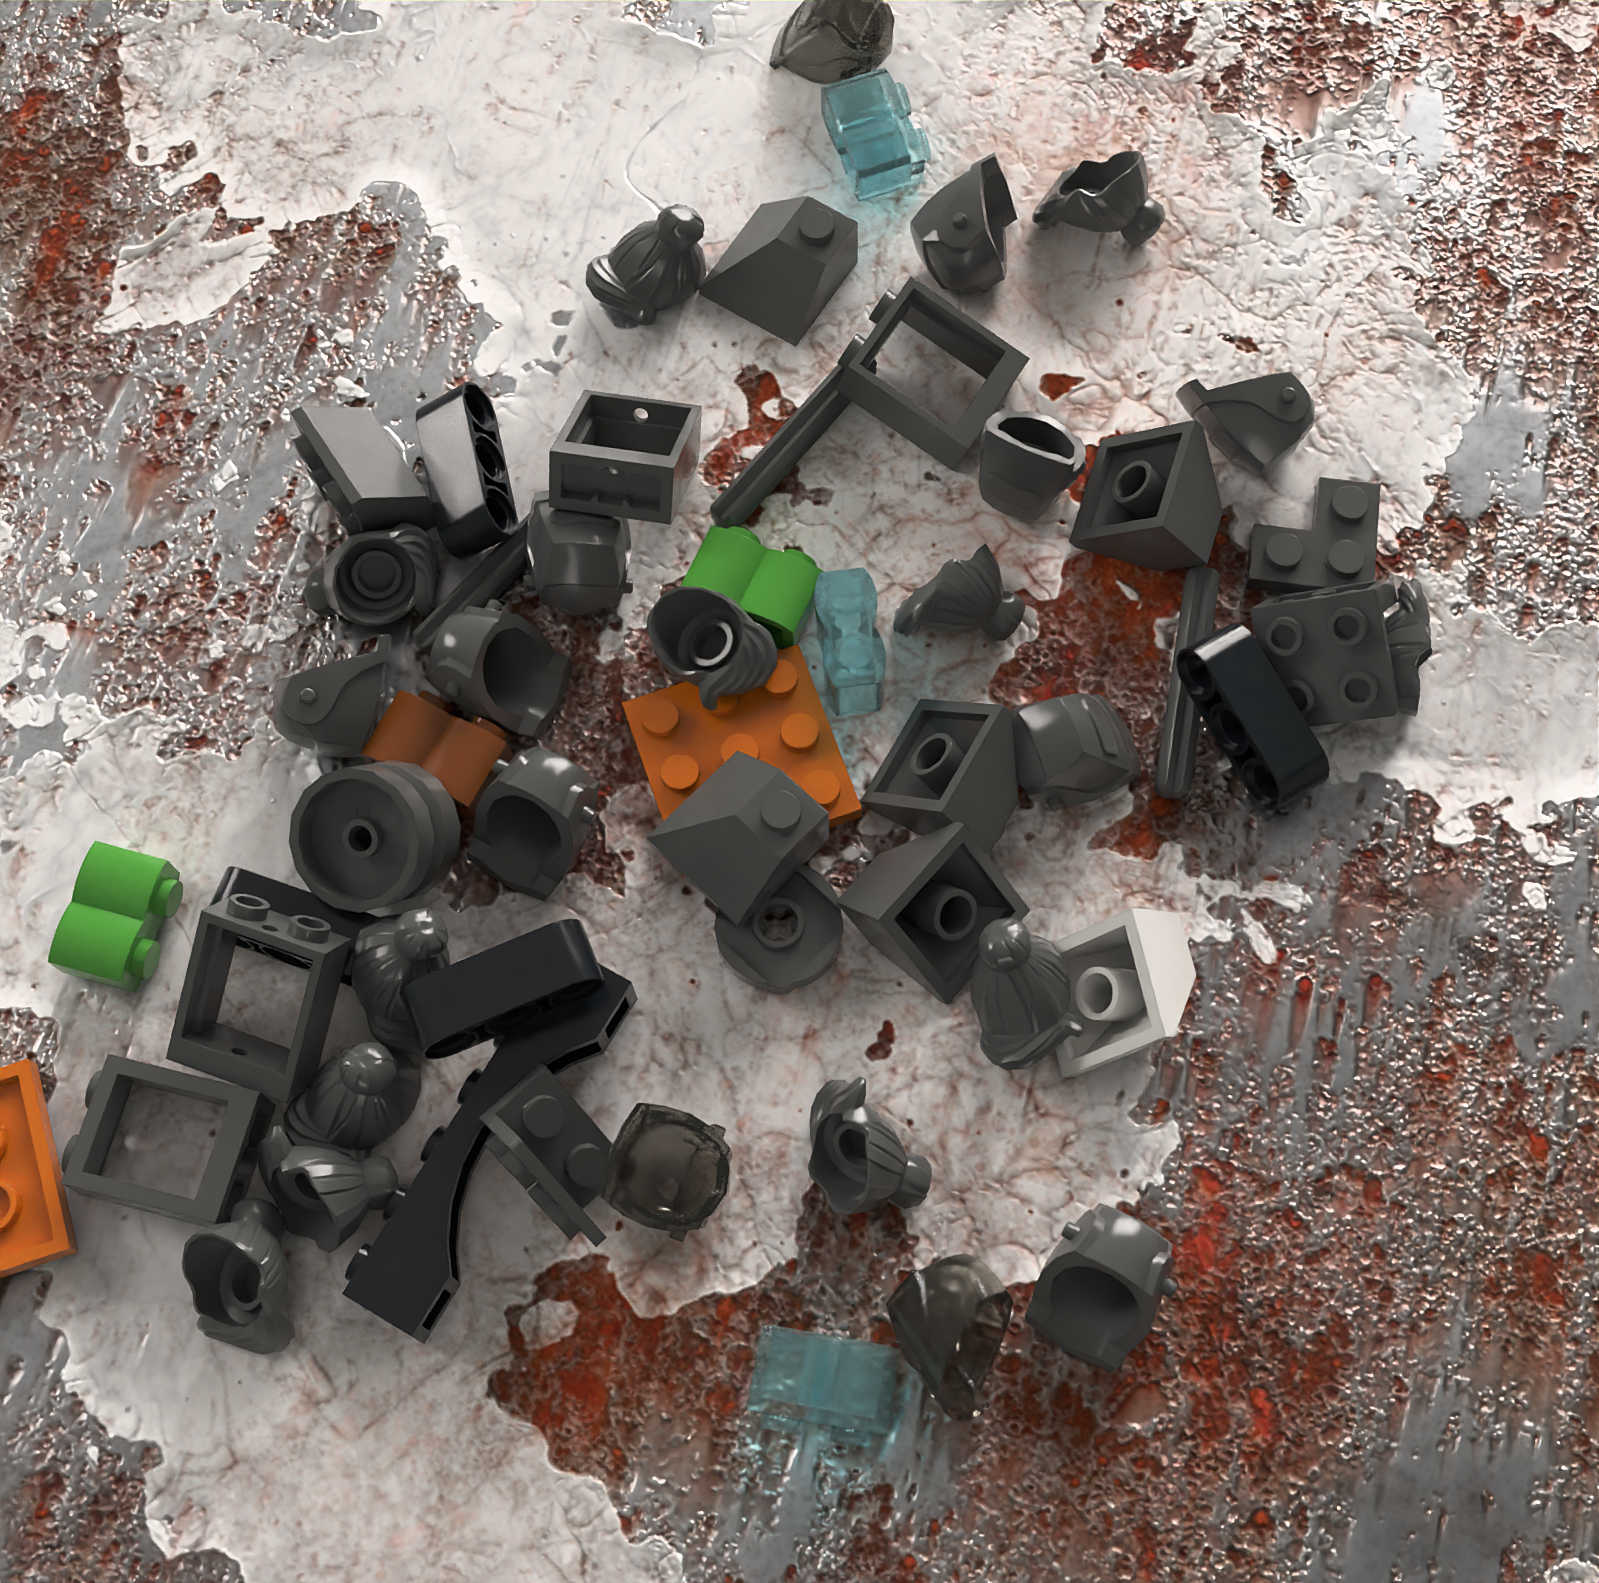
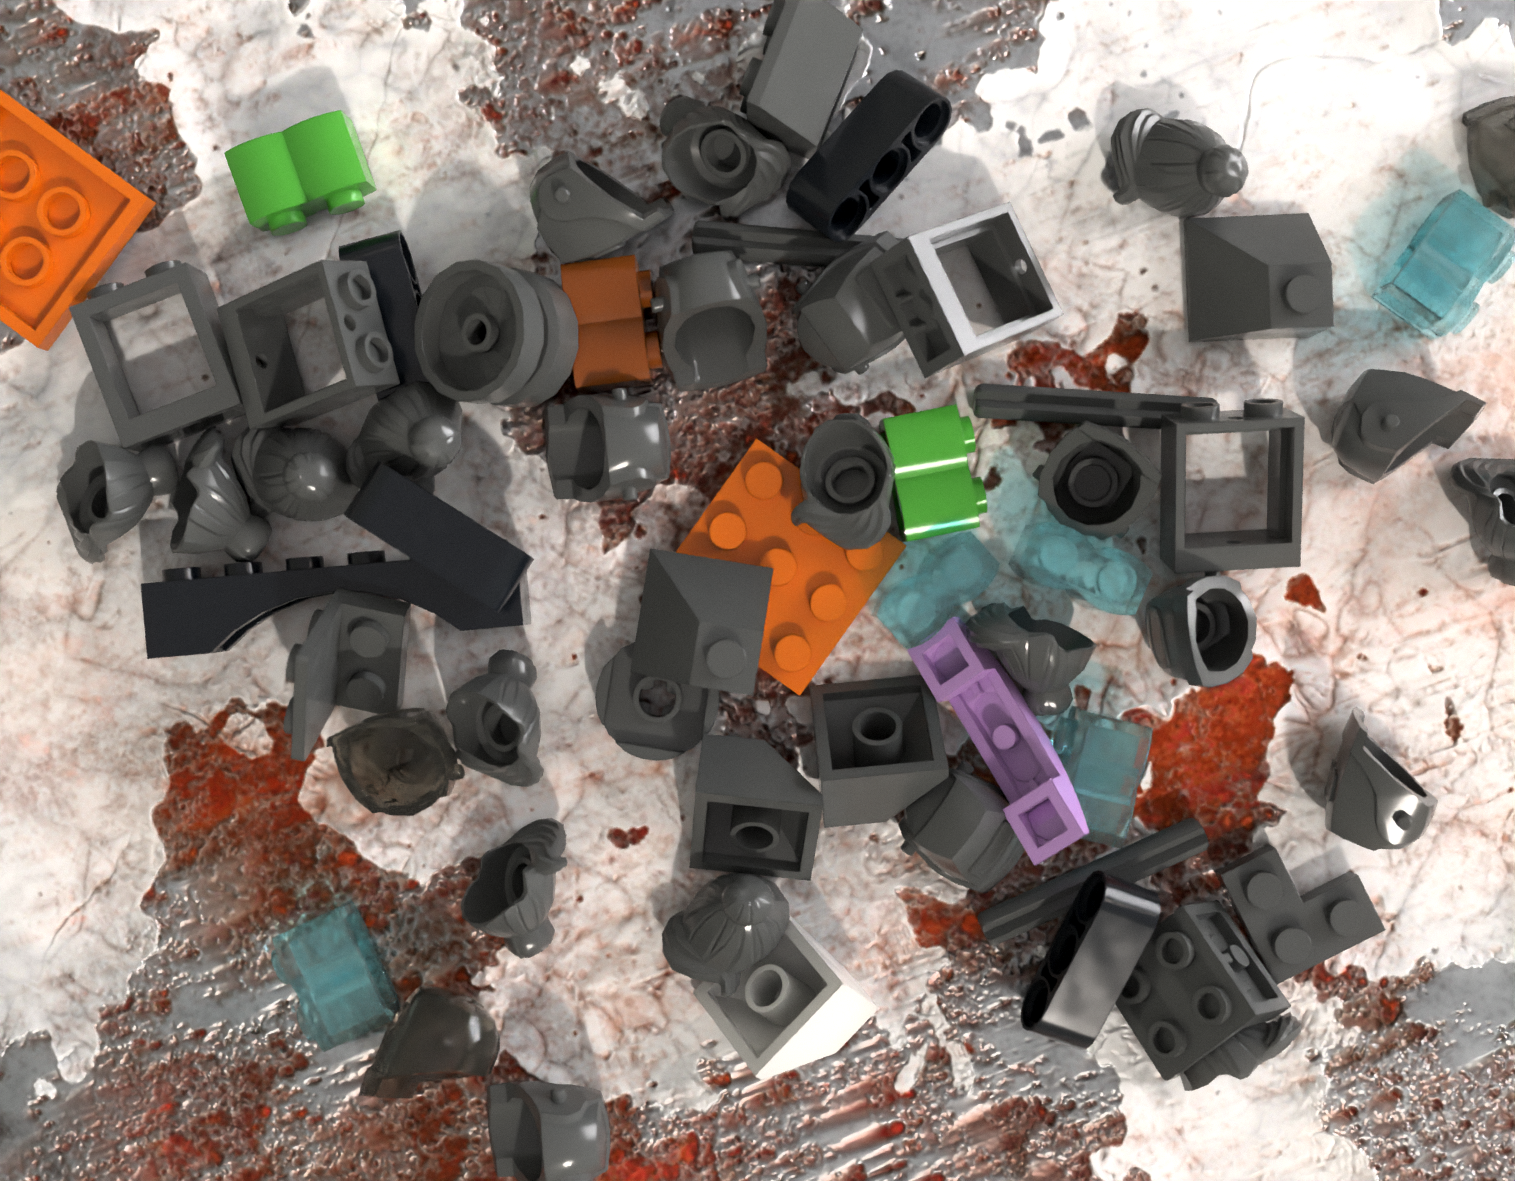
camera: 55 degrees right, 20 degrees up
dark grey slope [1069,420,1223,571] -> none
none -> dark grey hair [446,649,544,787]
none -> lavender slope [907,616,1089,866]
none -> clear light blue brick [1008,522,1153,615]
none -> dark grey helmet [1032,421,1162,540]
none -> clear light blue brick [1051,705,1153,849]

